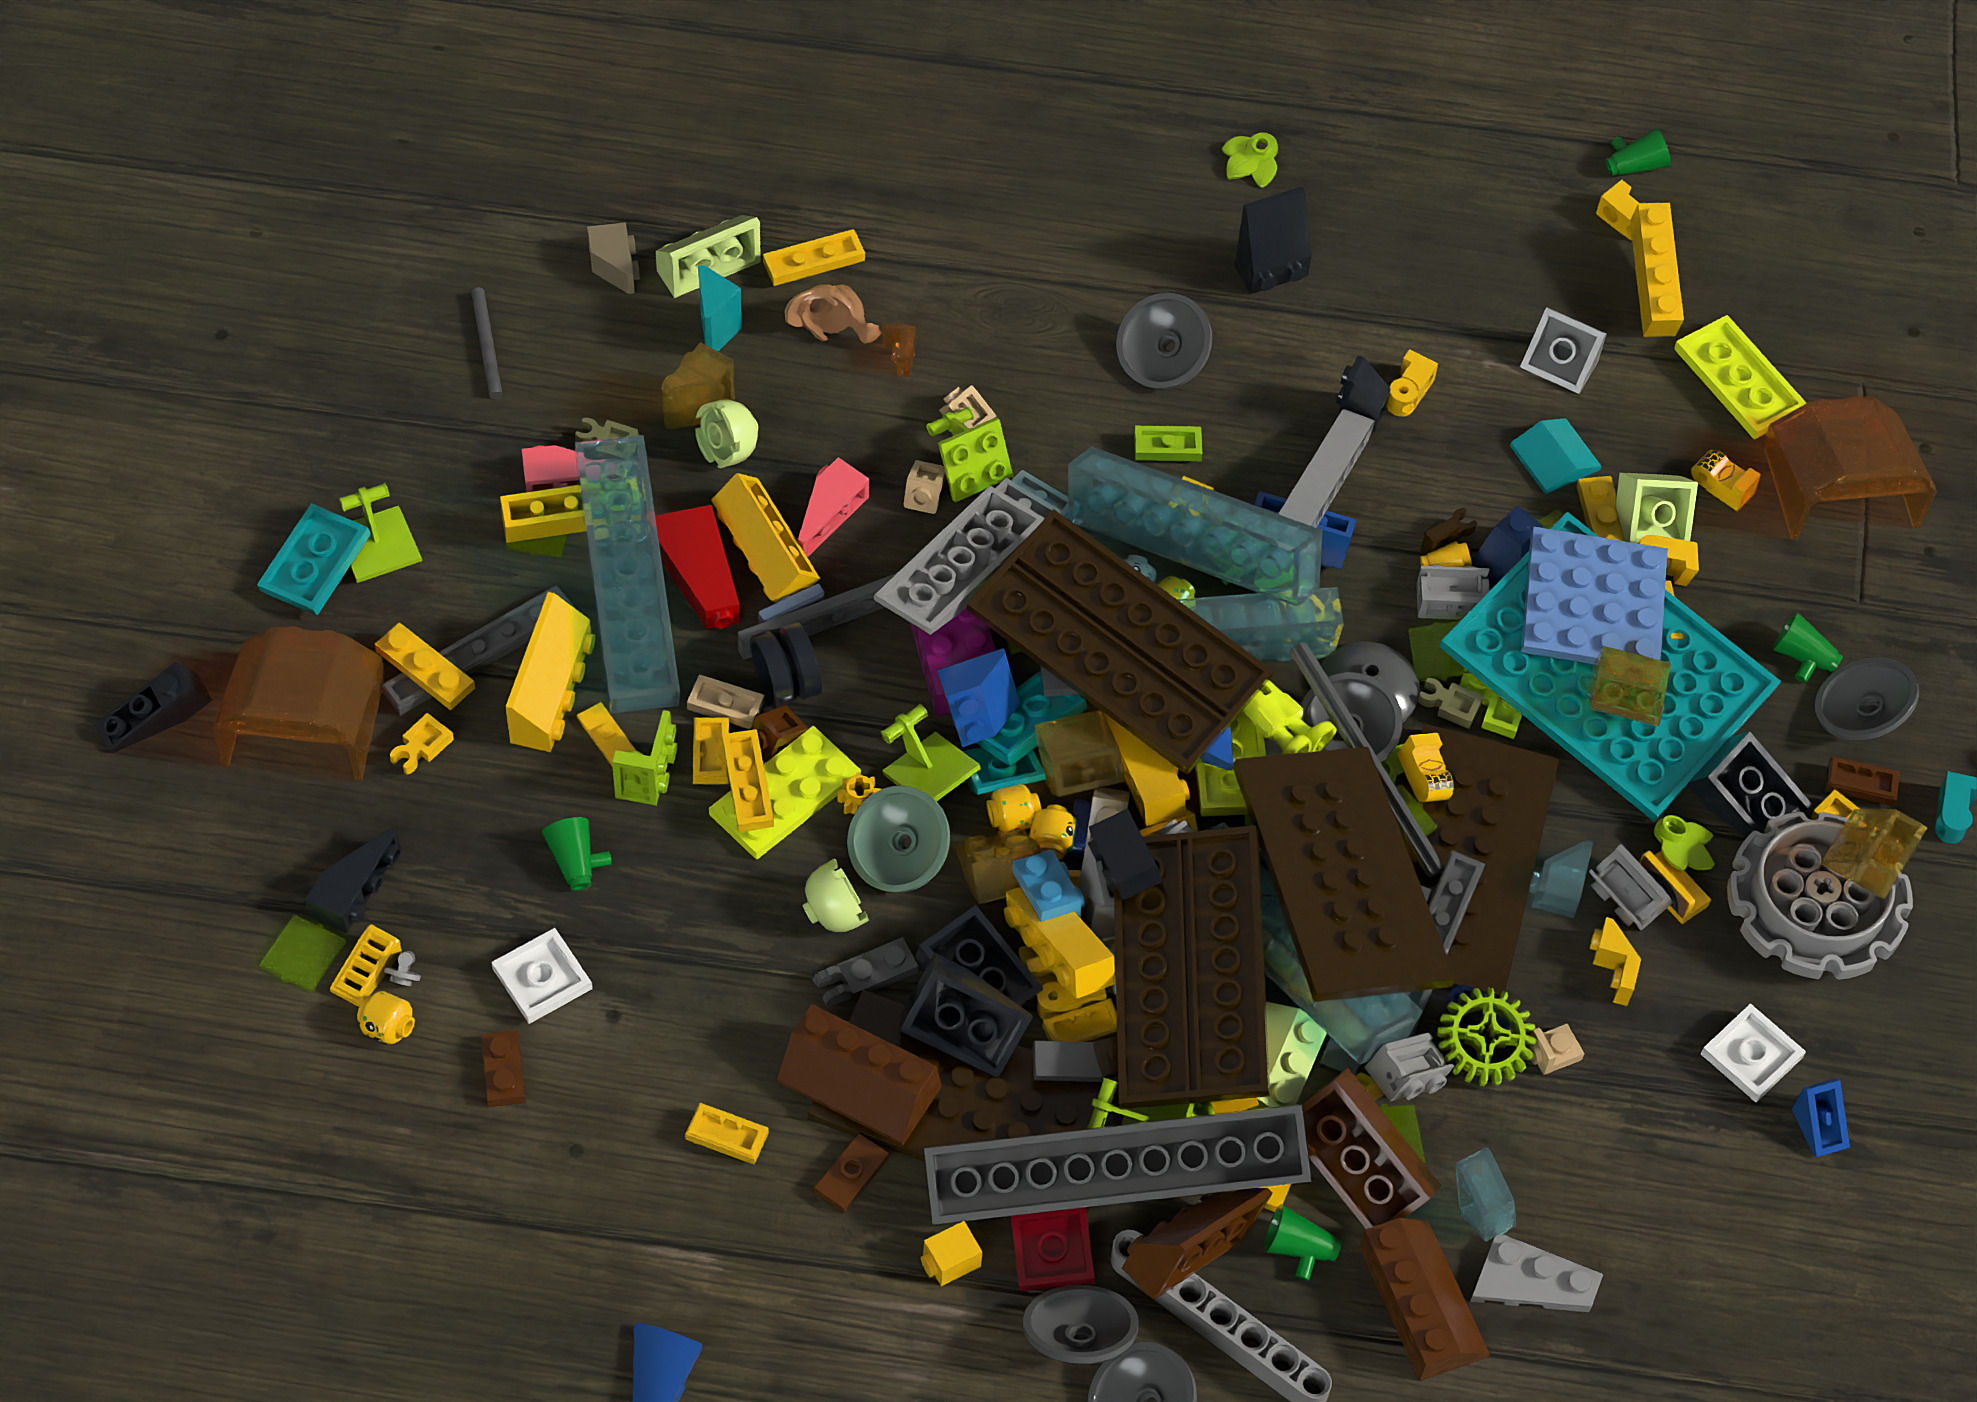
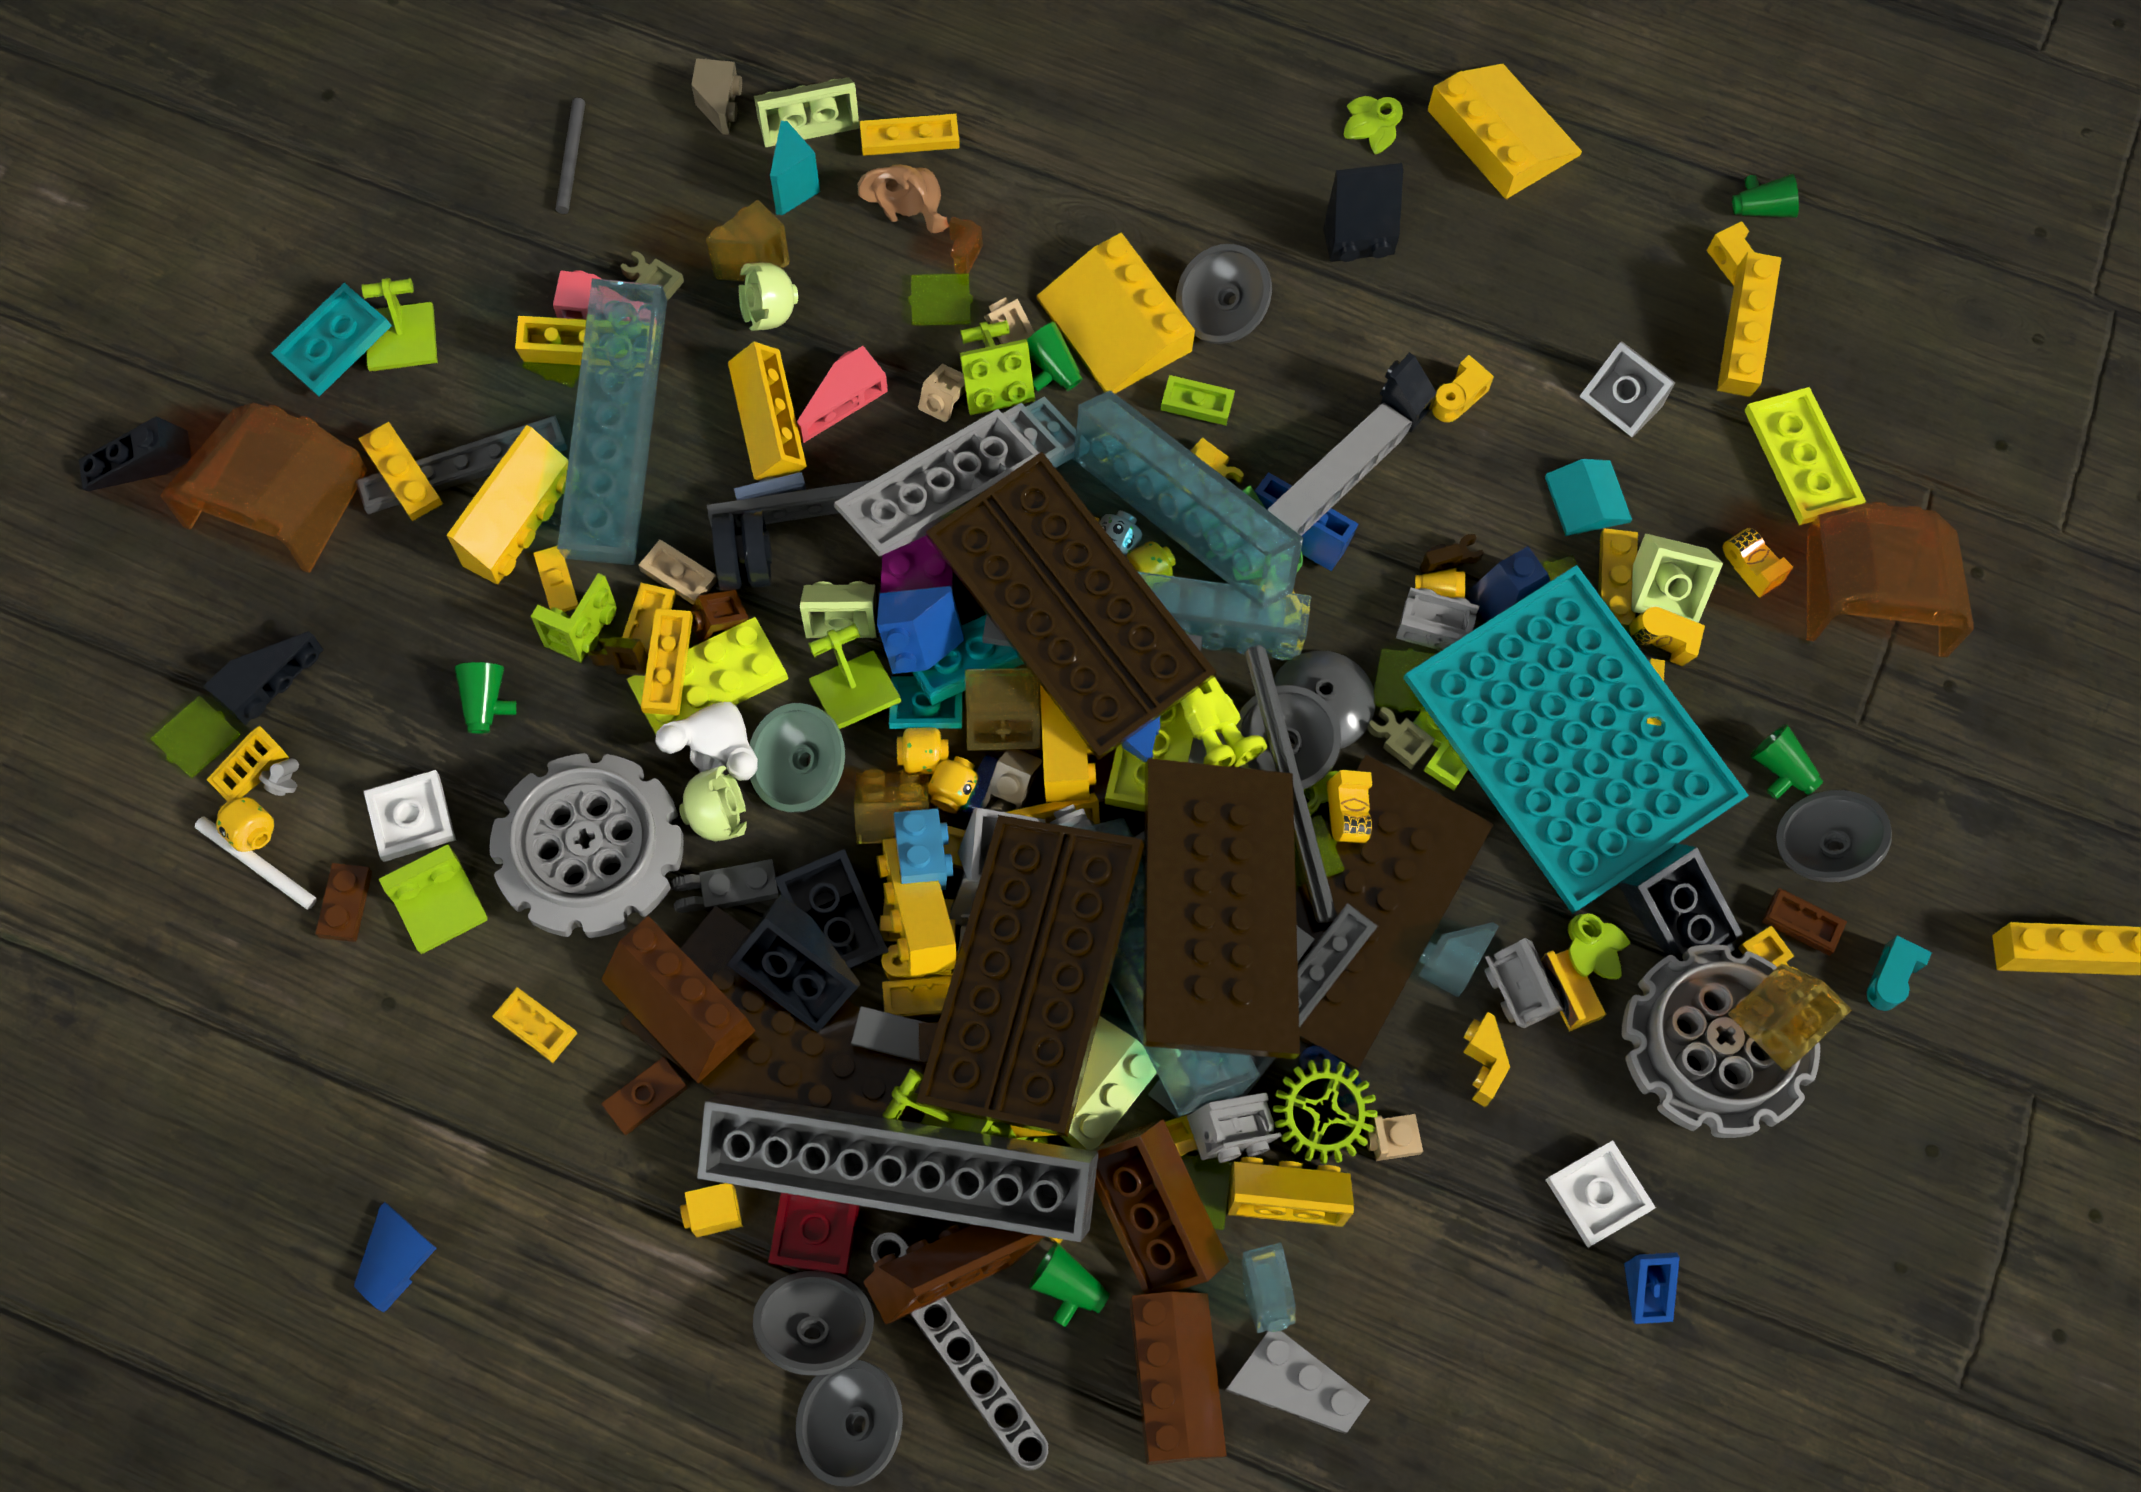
camera: 15 degrees right, 10 degrees up
yellow plate [390,713,454,775] -> none
red slope [645,505,740,630] -> none
yellow gear [837,772,881,815] -> none
black brick [1087,808,1162,900] -> none
medium blue plate [1521,527,1668,674] -> none
clear yellow slope [1588,646,1671,726] -> none
none -> white bar [195,816,317,910]
none -> lime bracket [379,844,488,954]
none -> light grey piece [490,753,684,938]
none -> dark brown plate [588,637,648,676]
none -> white head [655,702,758,781]
none -> yellowish green slope [800,581,877,638]
none -> clear neon green piece [908,274,973,325]
none -> green piece [1027,322,1083,392]
none -> yellow slope [1037,232,1195,397]
none -> yellow slope [1227,1157,1354,1227]
none -> yellow slope [1428,64,1582,199]

